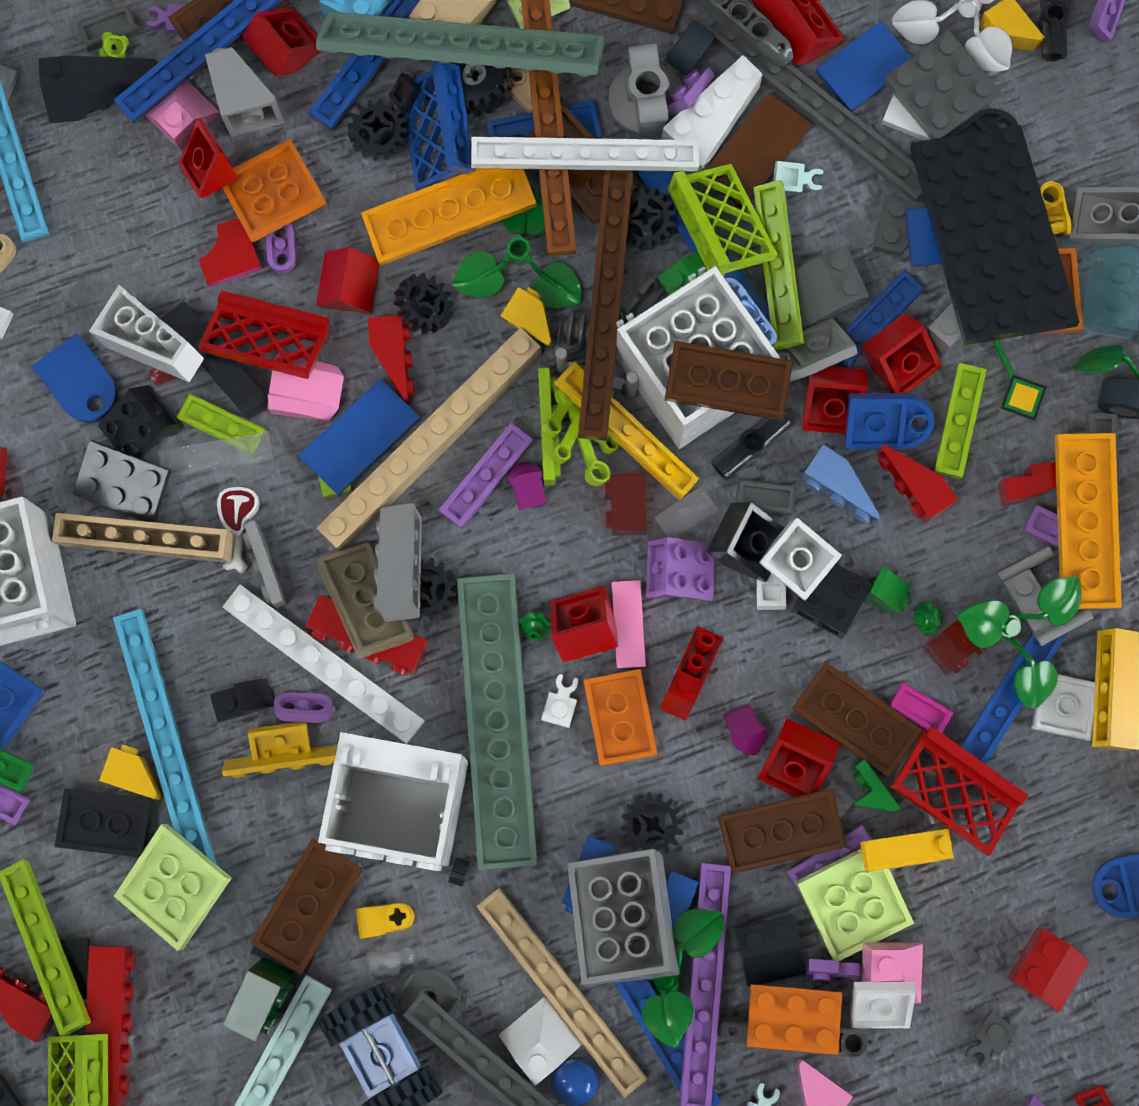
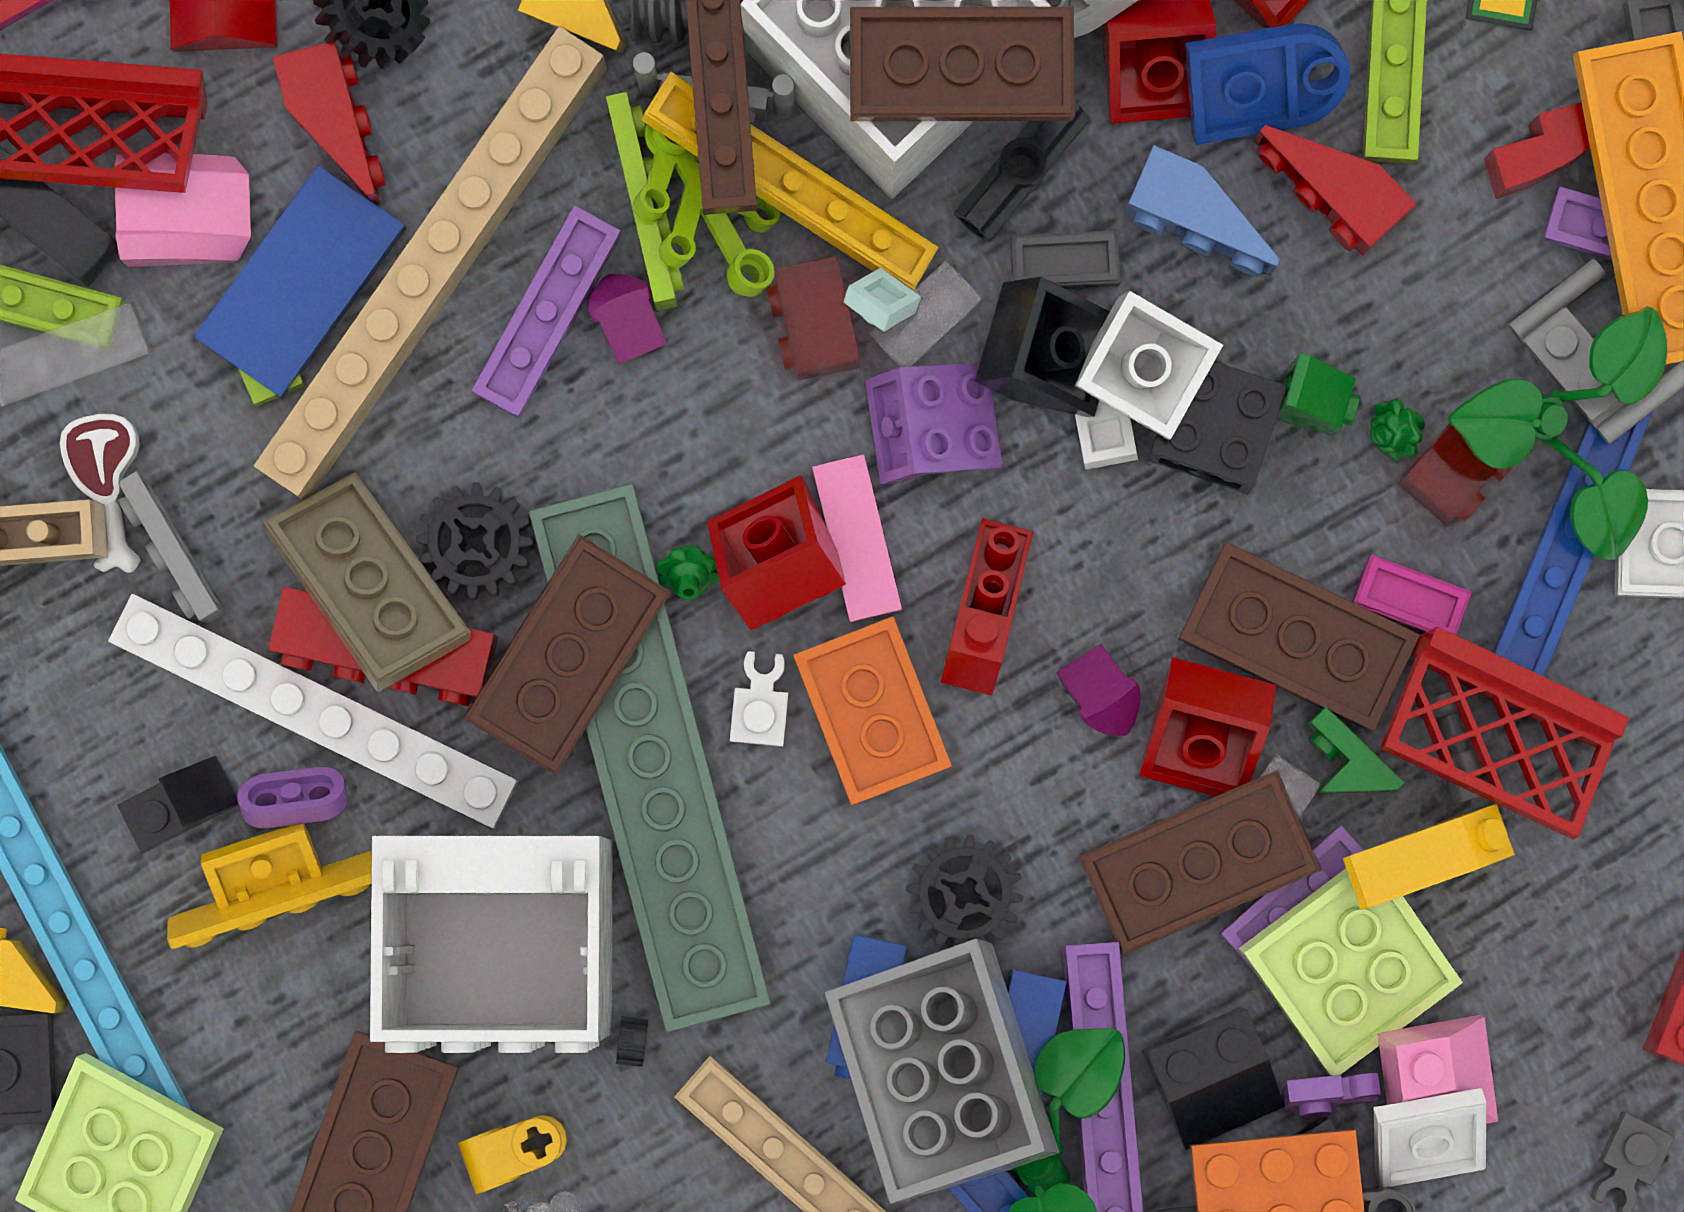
camera: 15 degrees left, 5 degrees up
light grey brick [373,503,422,622] -> none
none -> reddish brown tile [463,534,671,776]
none -> light aqua plate [843,268,921,332]

